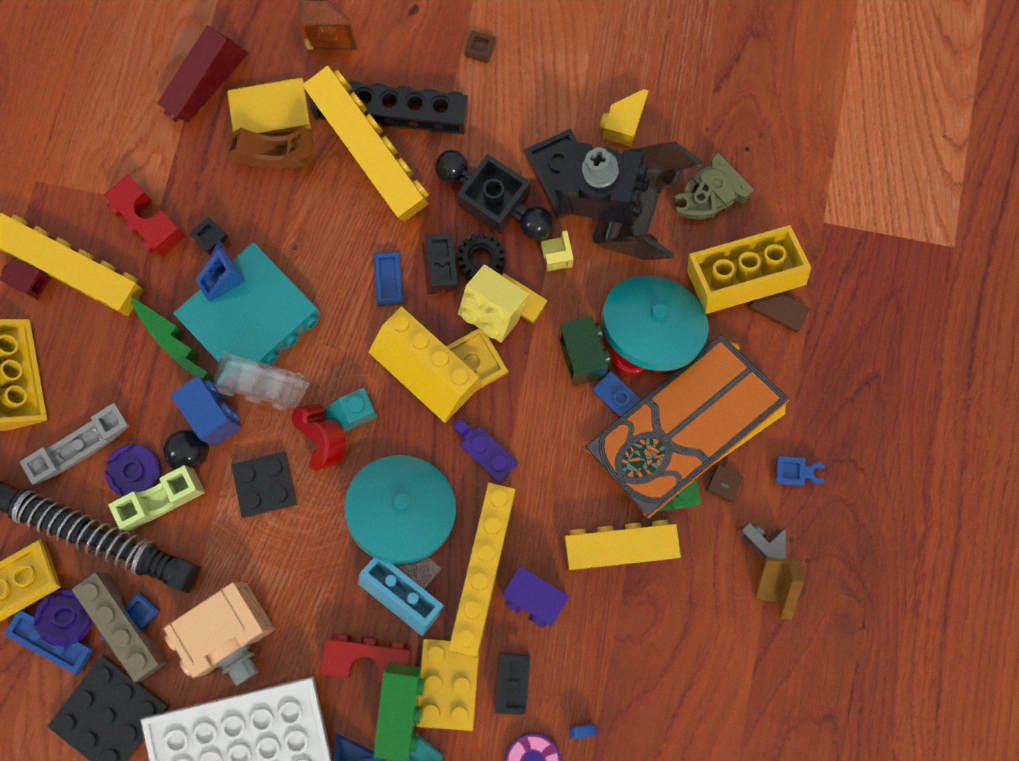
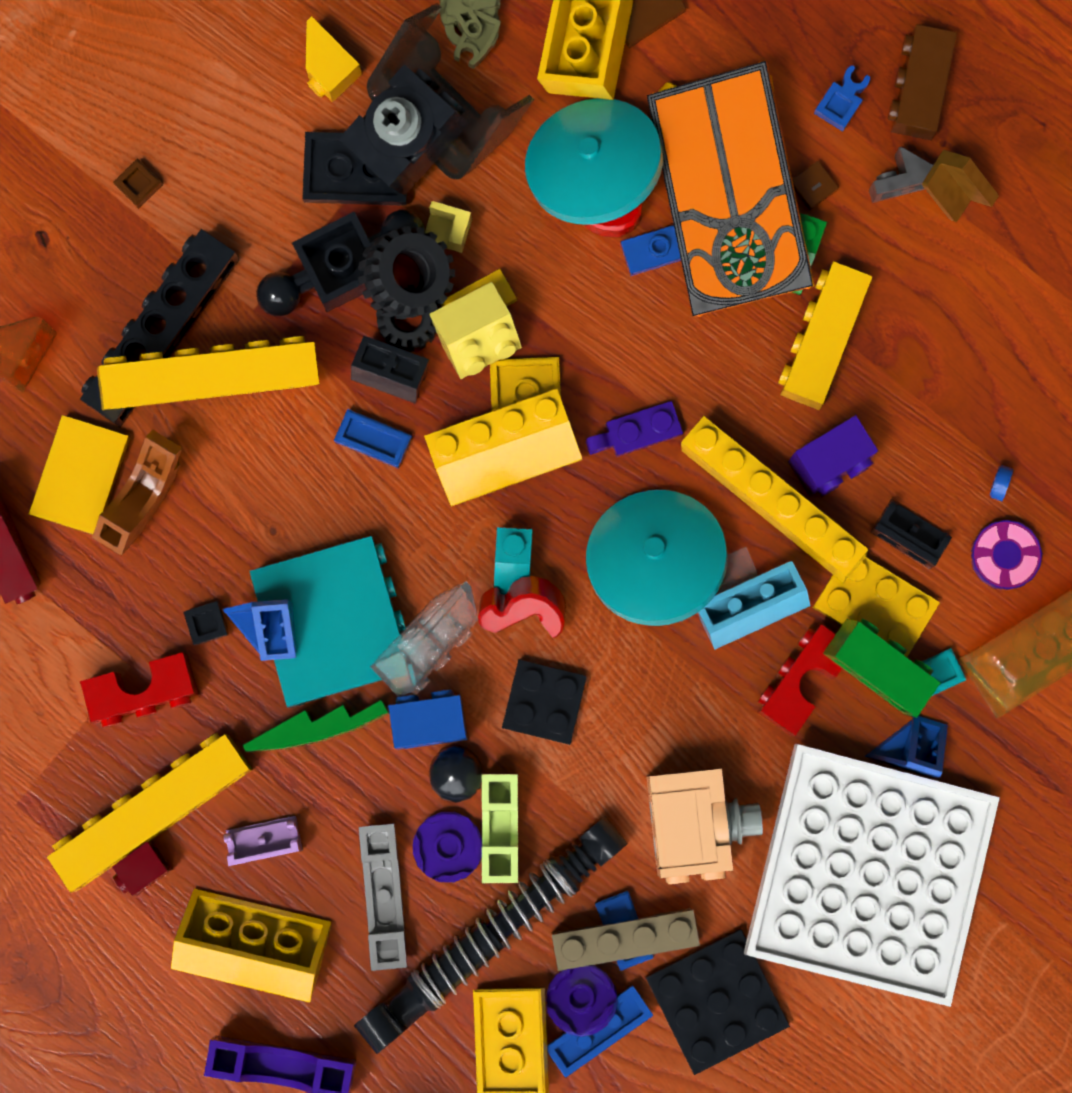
camera: 65 degrees left, 5 degrees up
dark green brick [558,316,611,387] -> none
none -> lavender hinge [224,816,303,866]
none -> black tyre [358,226,455,319]
none -> reddish brown brick [888,24,957,141]

